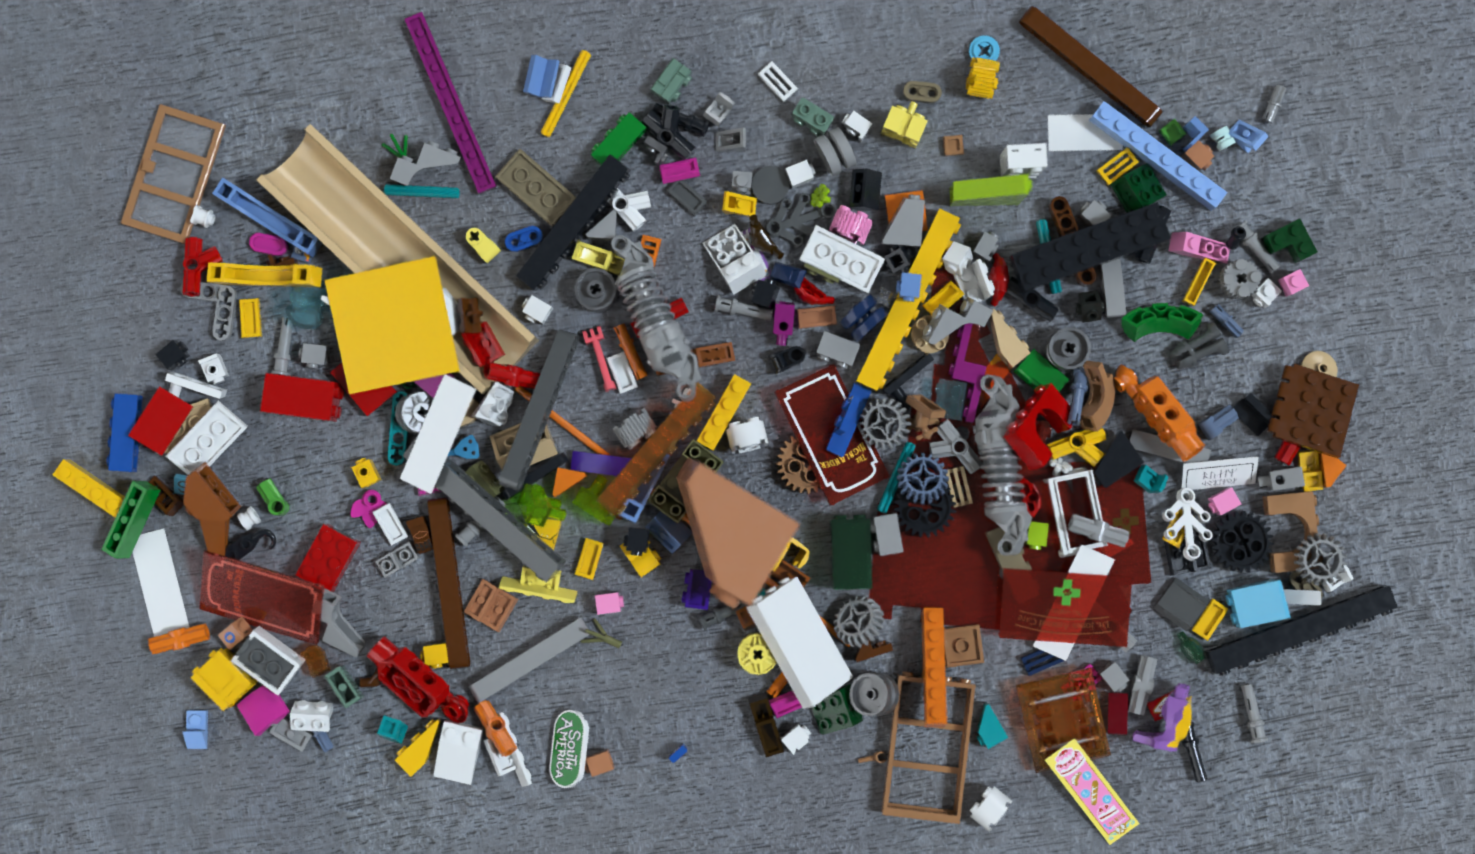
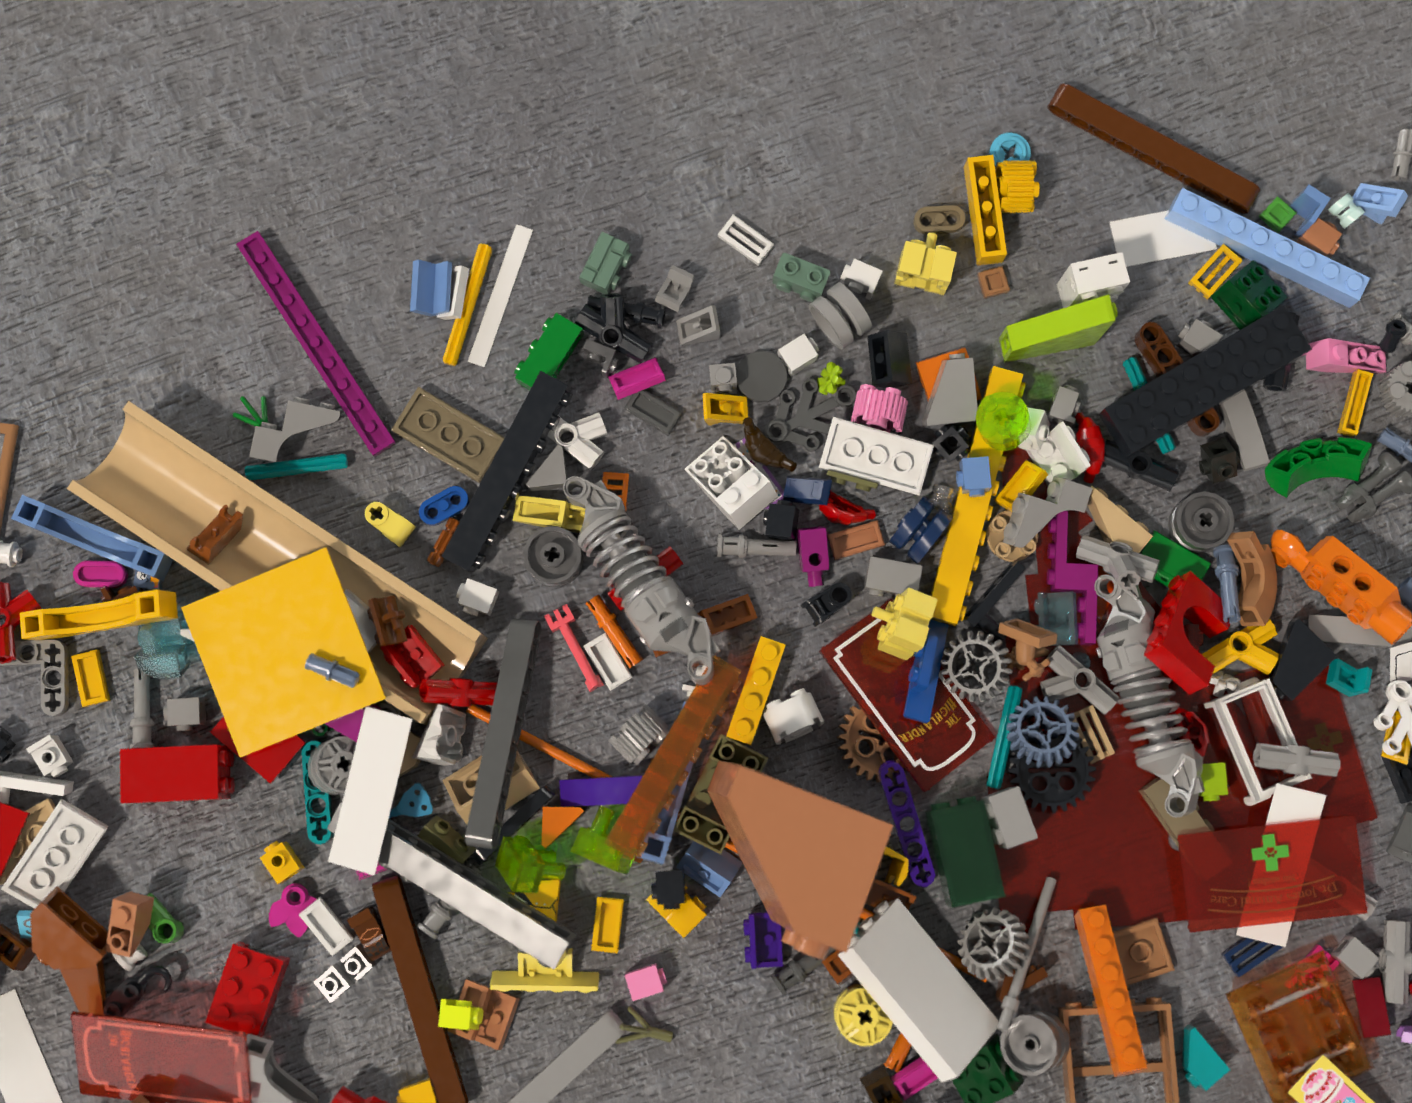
camera: 10 degrees left, 5 degrees down
none -> nougat slope [106,891,154,958]
none -> dark orange hinge [187,505,243,565]
none -> sand blue axle [305,653,360,688]
none -> dark orange axle [427,517,460,567]
none -> neon yellow brick [438,999,483,1030]
none -> white sticker [468,224,533,367]
none -> light yellow brick [872,587,938,660]
none -> dark purple beam [879,760,935,887]
none -> yellow brick [964,155,1007,266]
none -> clear neon green brick [976,392,1031,451]
none -> light grey bar [997,877,1057,1032]
none -> light grey piece [1076,535,1160,590]

